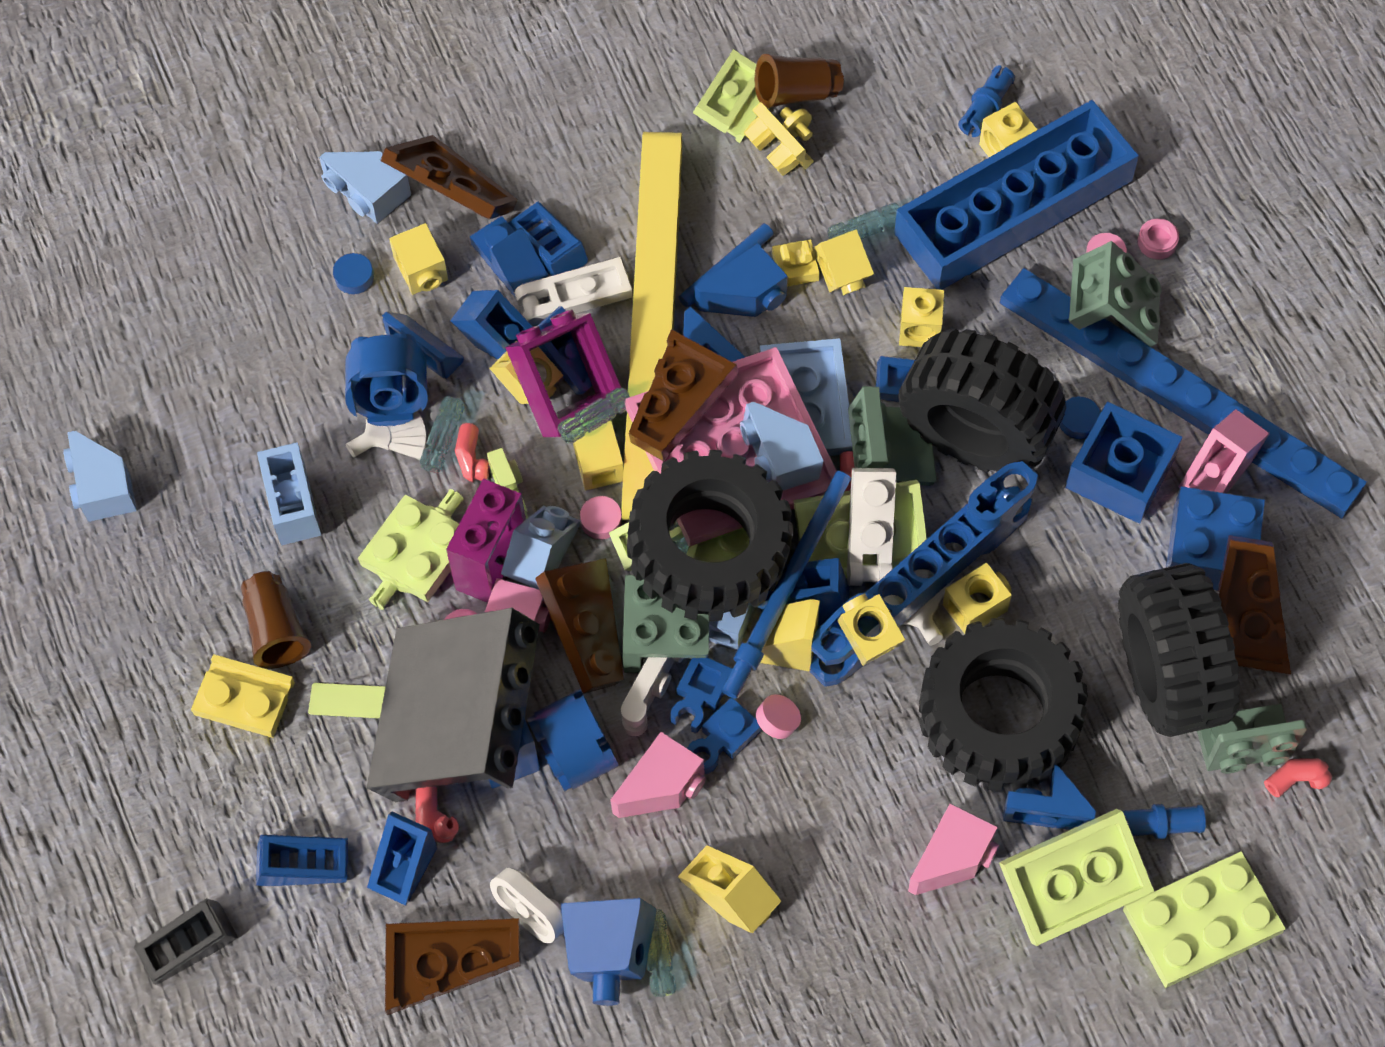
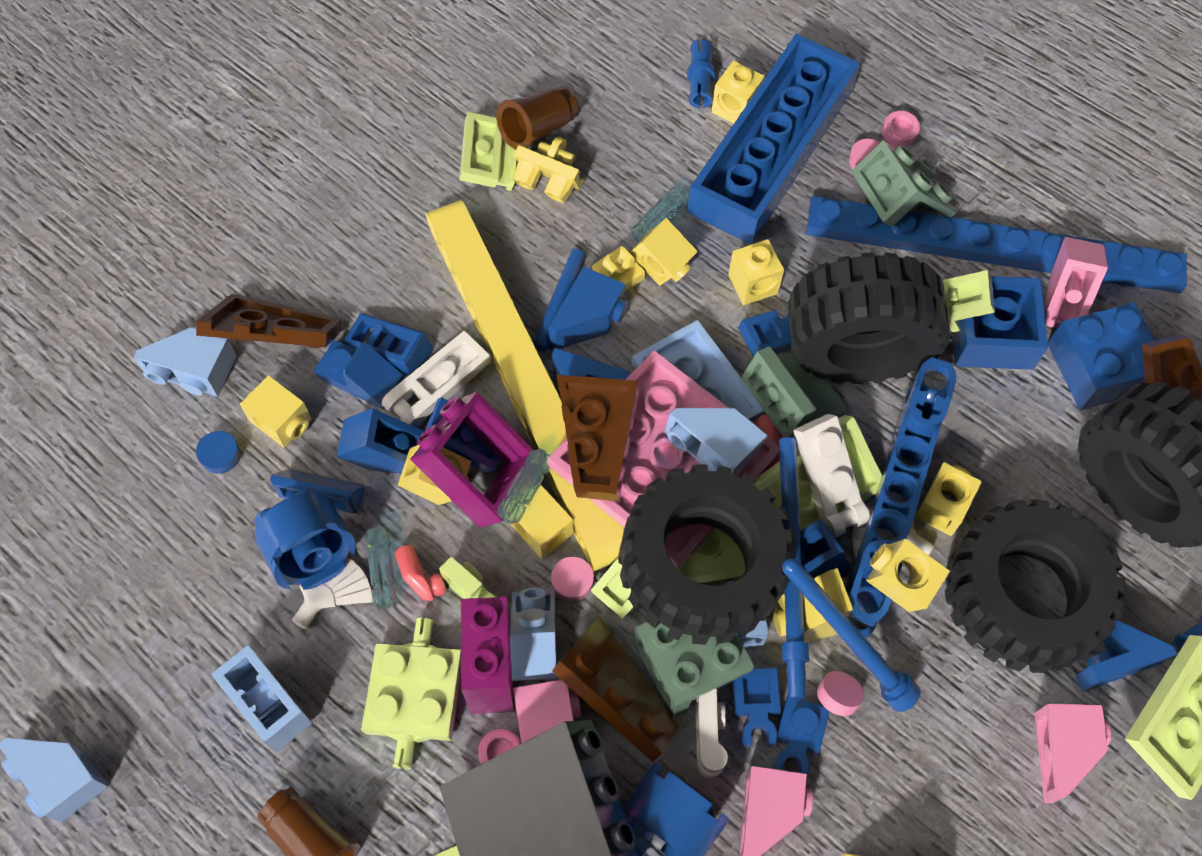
camera: 30 degrees left, 0 degrees up
none -> blue piece [782,558,921,712]
none -> yellowish green bracket [942,270,995,332]

